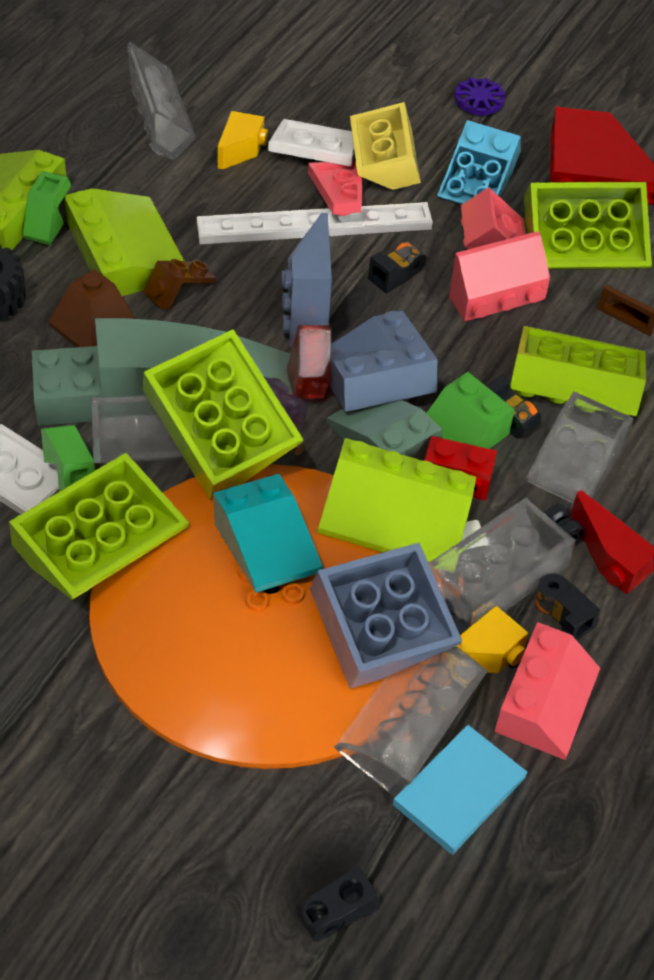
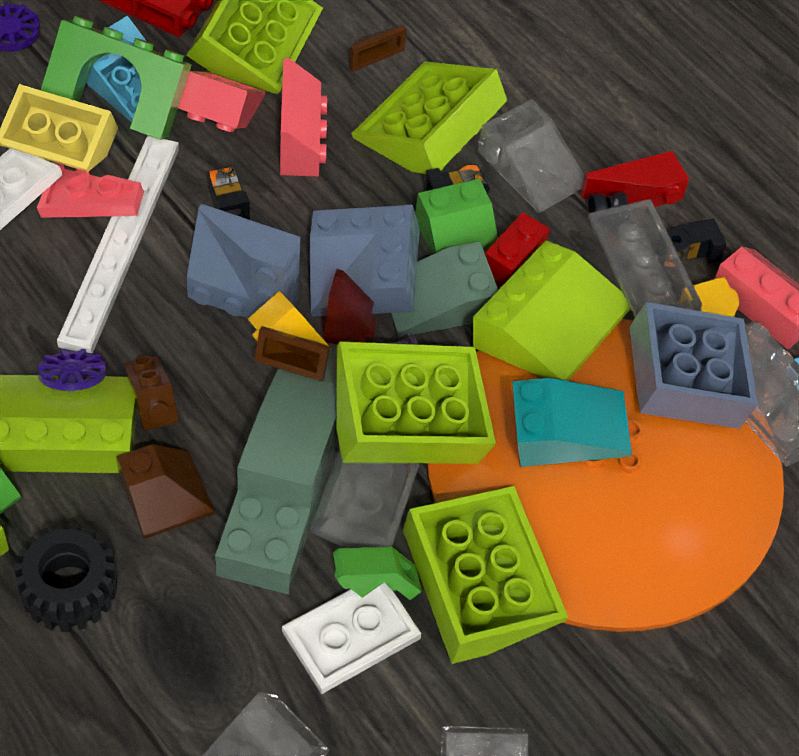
camera: 70 degrees left, 5 degrees up
none -> dark purple wheel [37,349,106,391]
none -> bright green arch [41,16,192,140]
none -> yellow slope [248,291,331,349]
none -> reddish brown slope [254,326,330,382]

